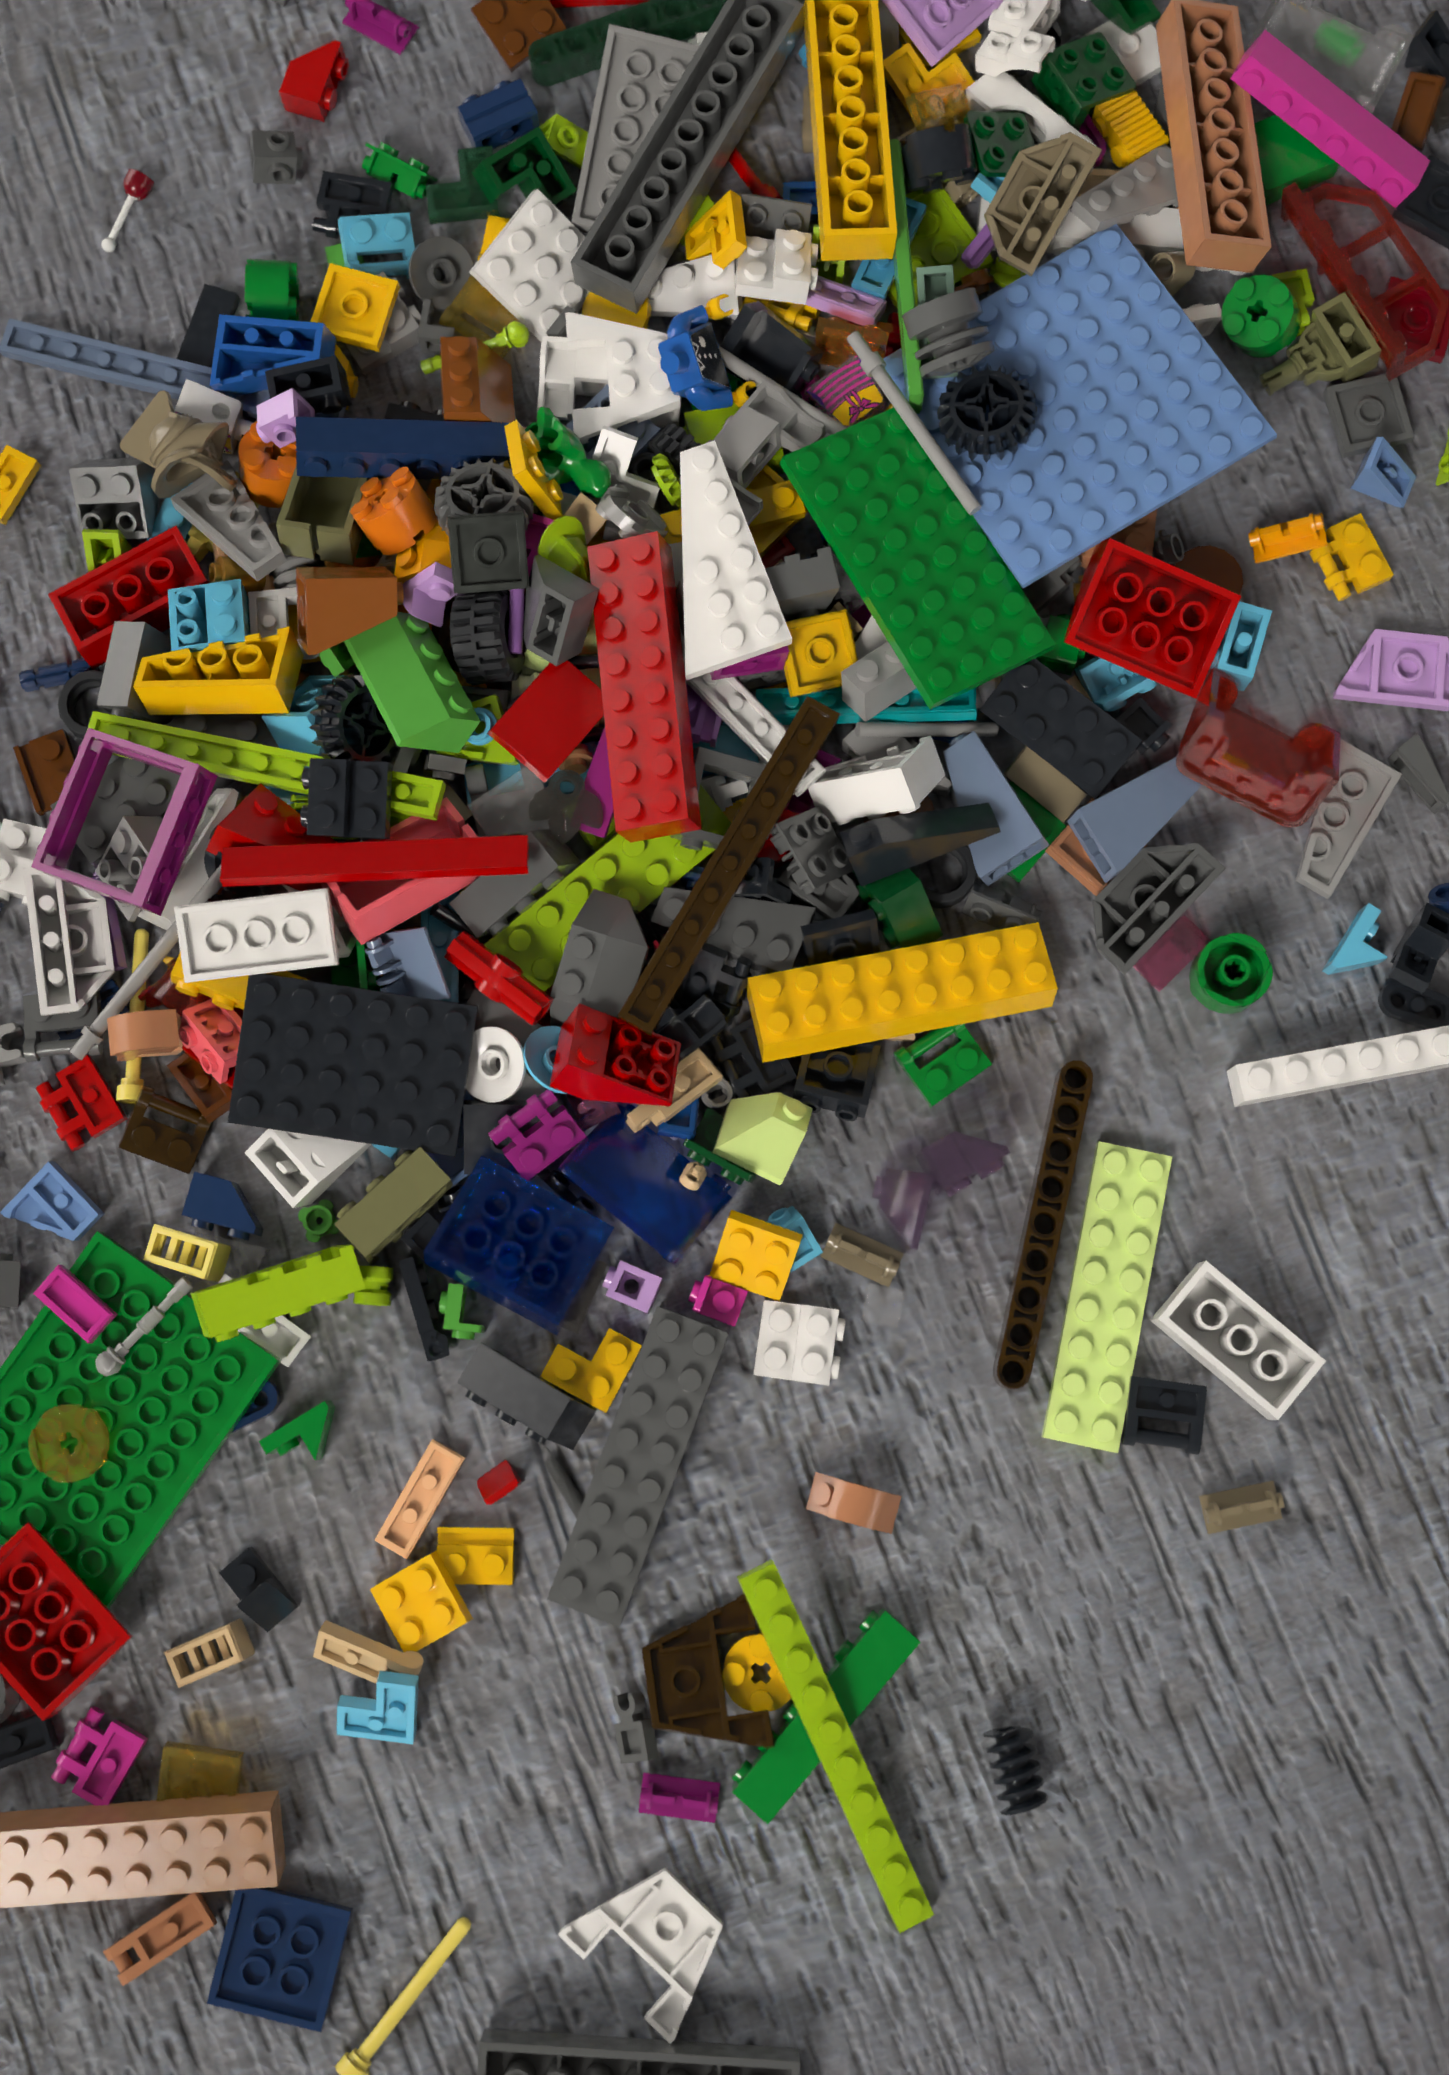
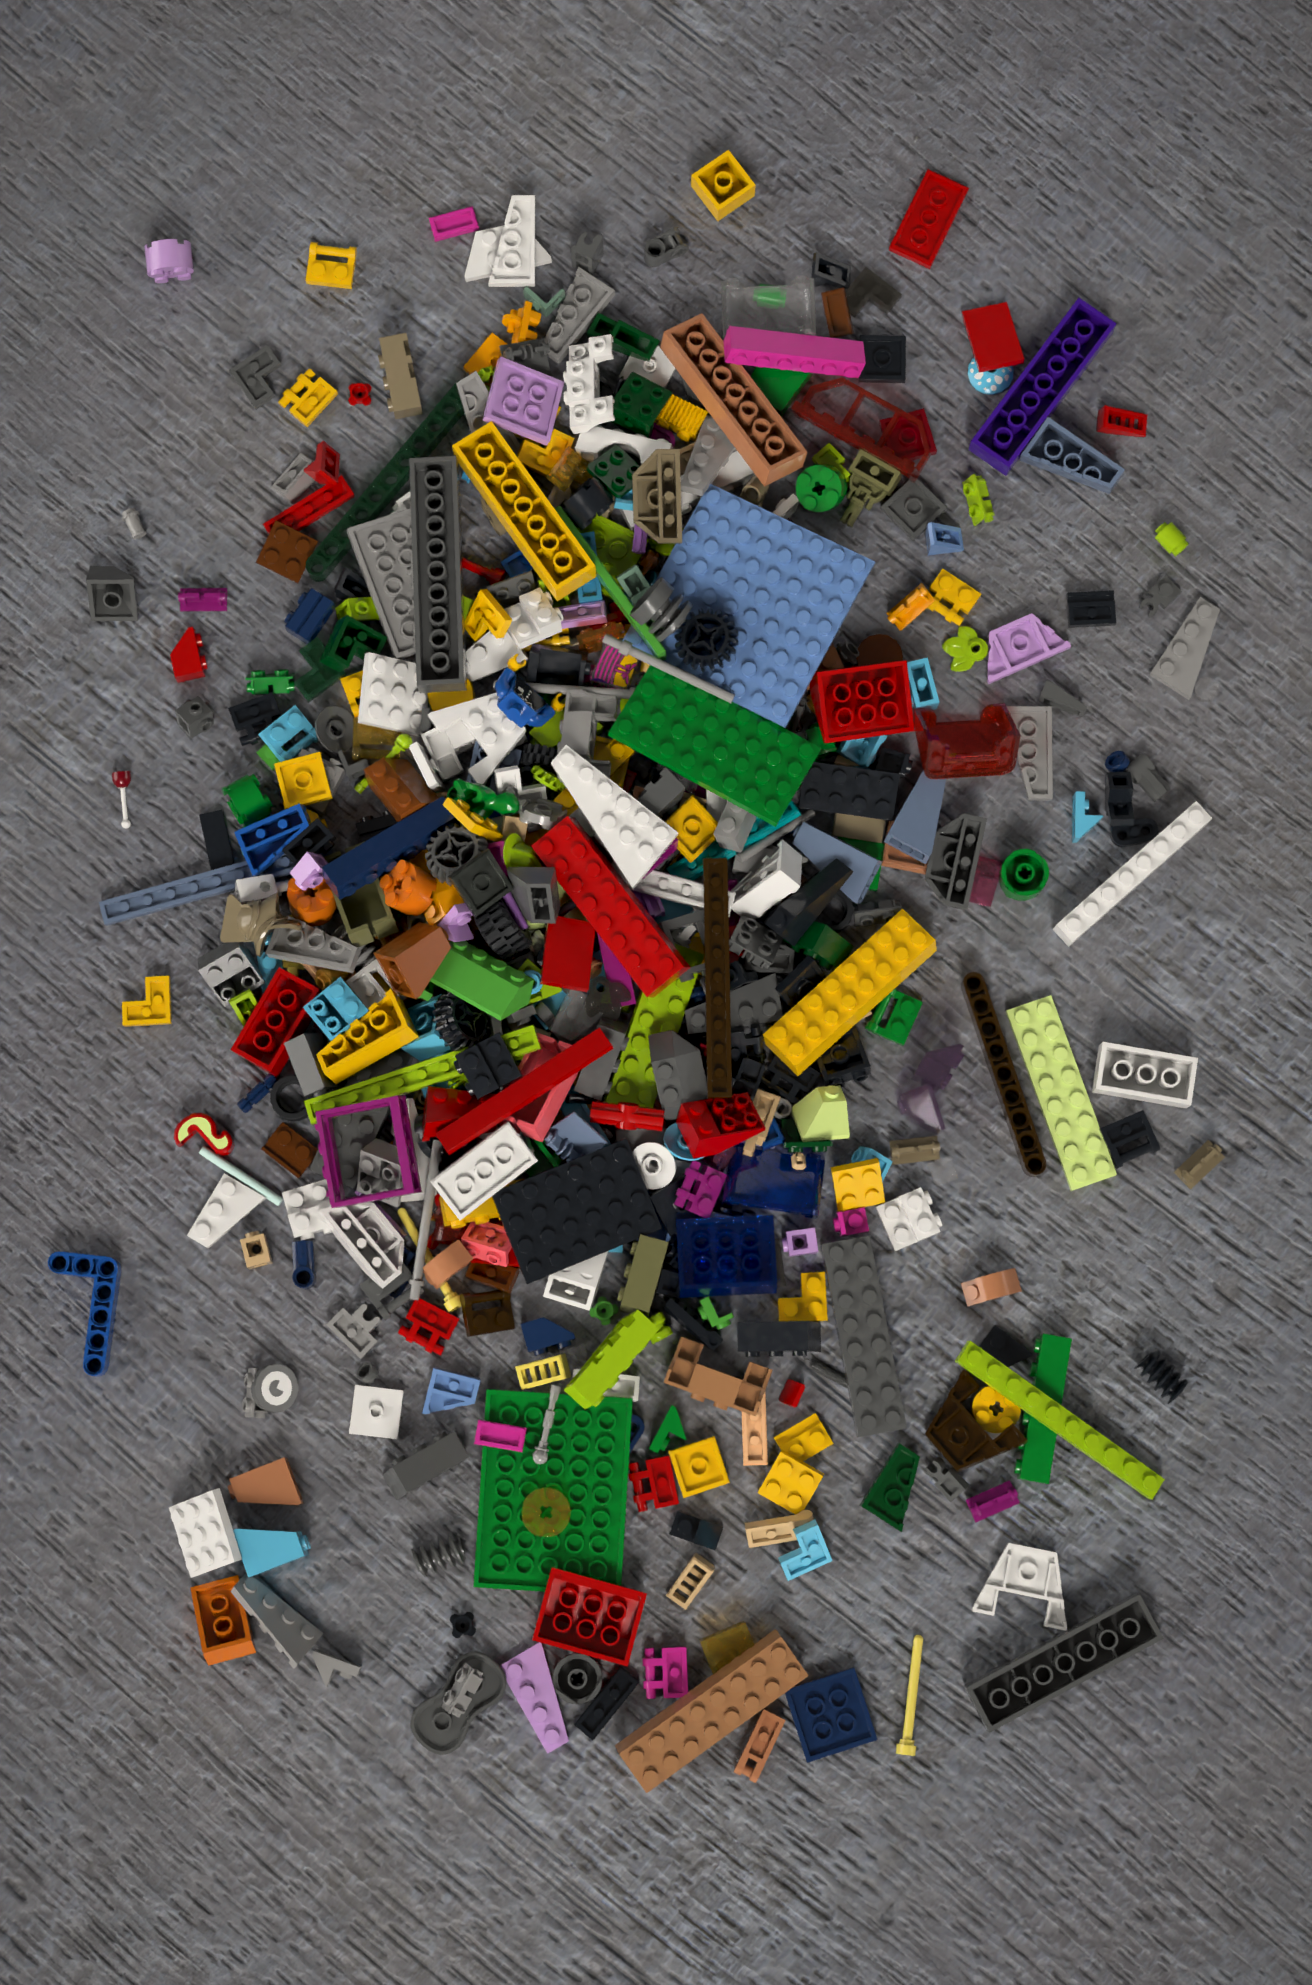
camera: 35 degrees left, 0 degrees up
none -> black slope [334,568,371,601]
none -> white plate [409,742,447,793]
none -> red plate [628,1456,679,1512]
none -> medium nougat bracket [663,1337,773,1416]
none -> yellow plate [668,1436,730,1498]
none -> dark green wing [860,1443,920,1532]
none -> lime plate [942,626,989,672]
none -> black wing [979,1325,1032,1367]

